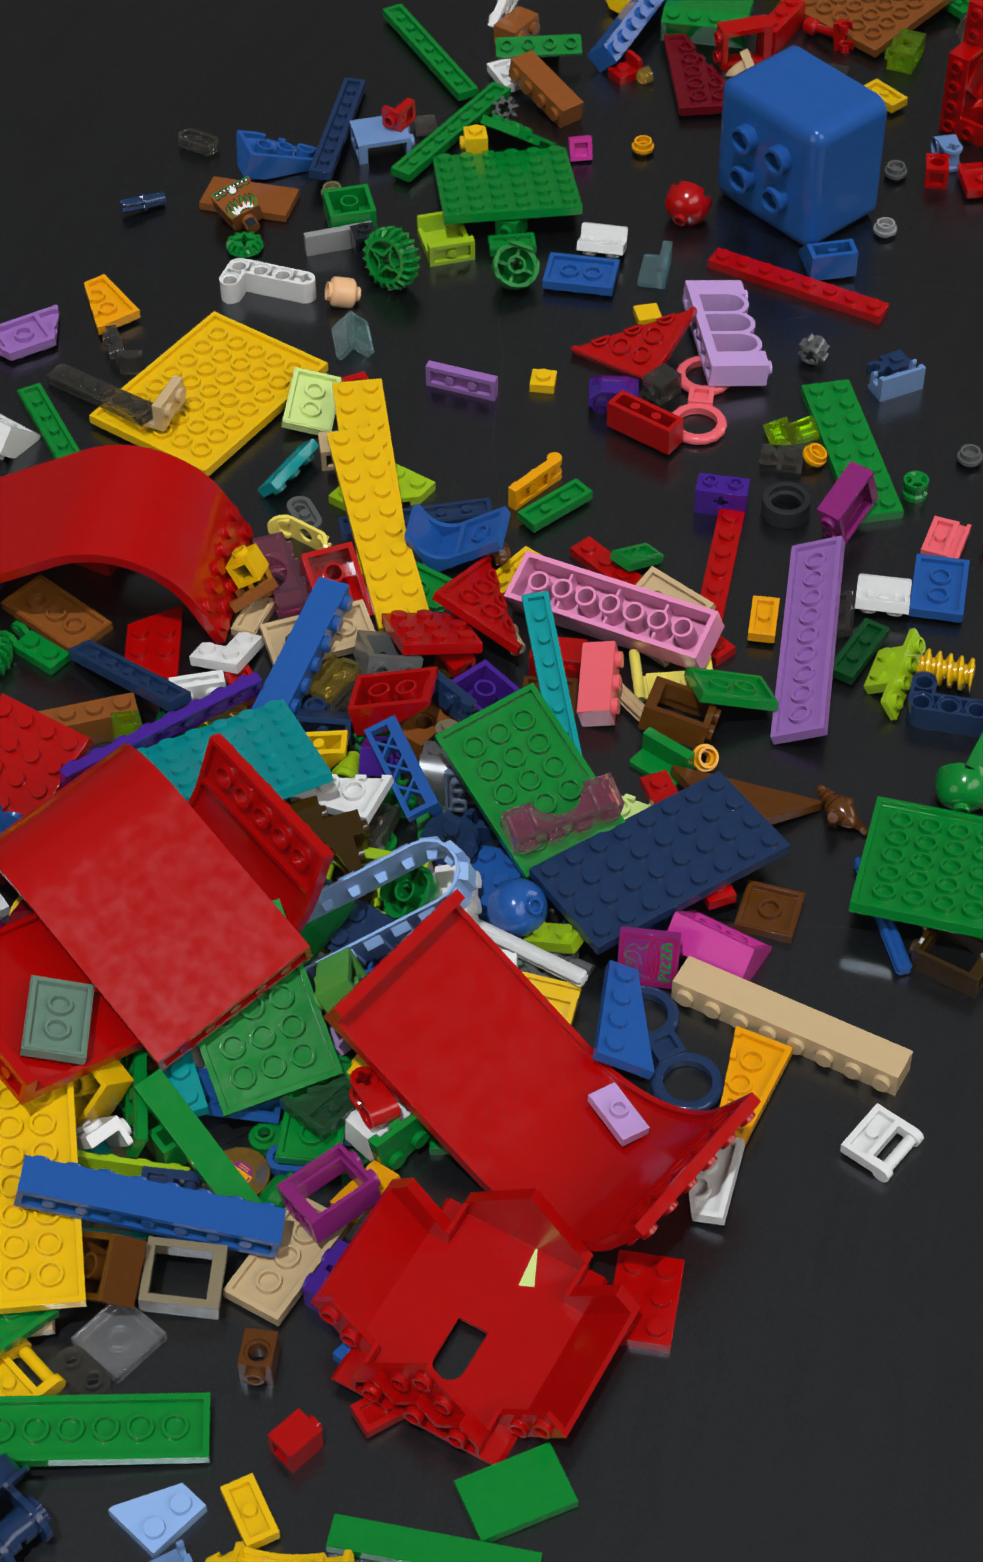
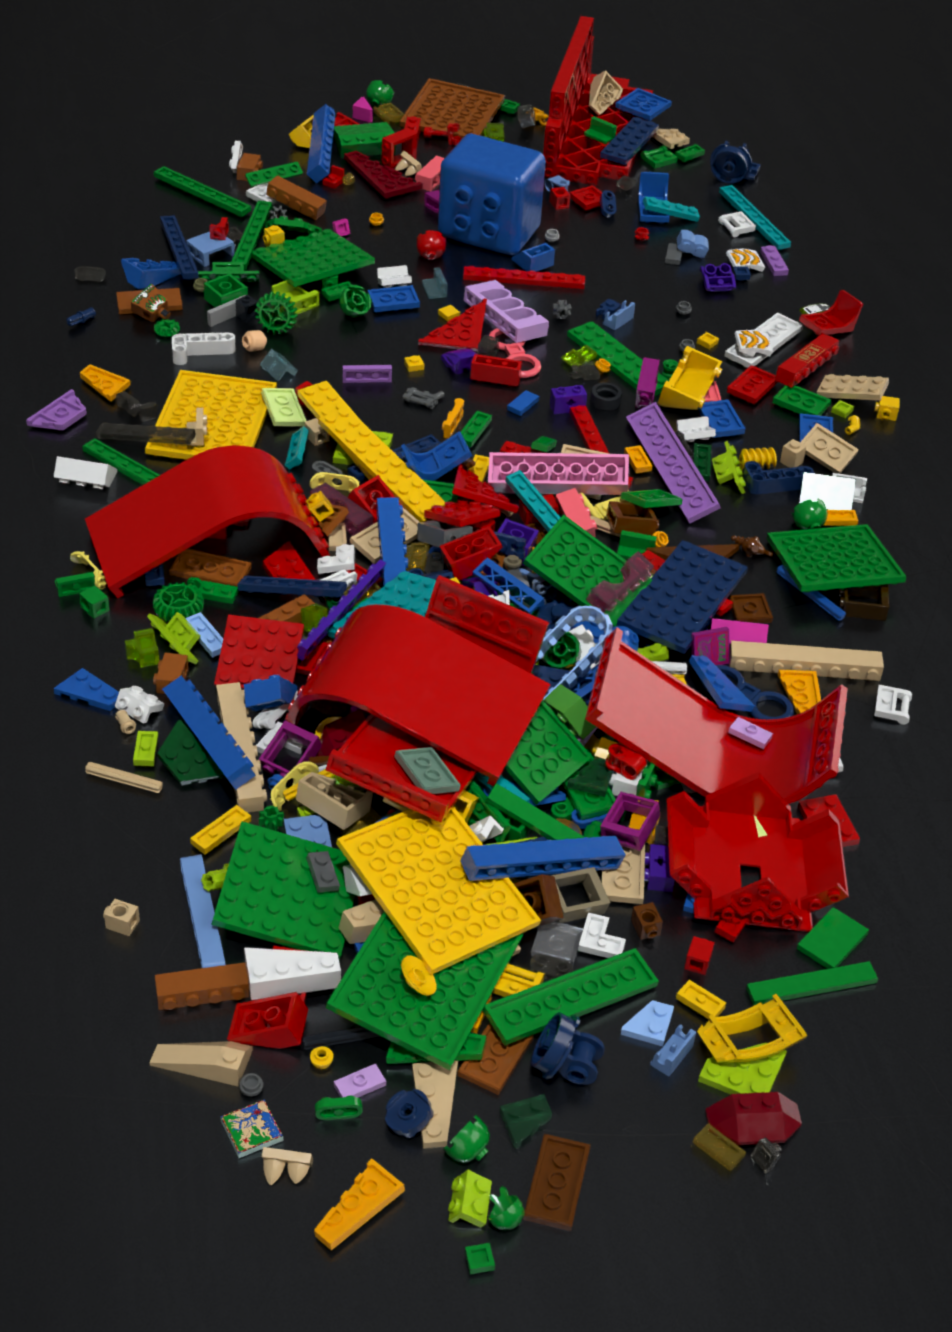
camera: 30 degrees left, 5 degrees down
none -> green bracket [197,262,259,282]
none -> dark grey piece [403,387,444,409]
none -> blue tile [507,390,539,416]
none -> white plate [578,913,626,958]
none -> yellow windscreen [657,346,722,410]

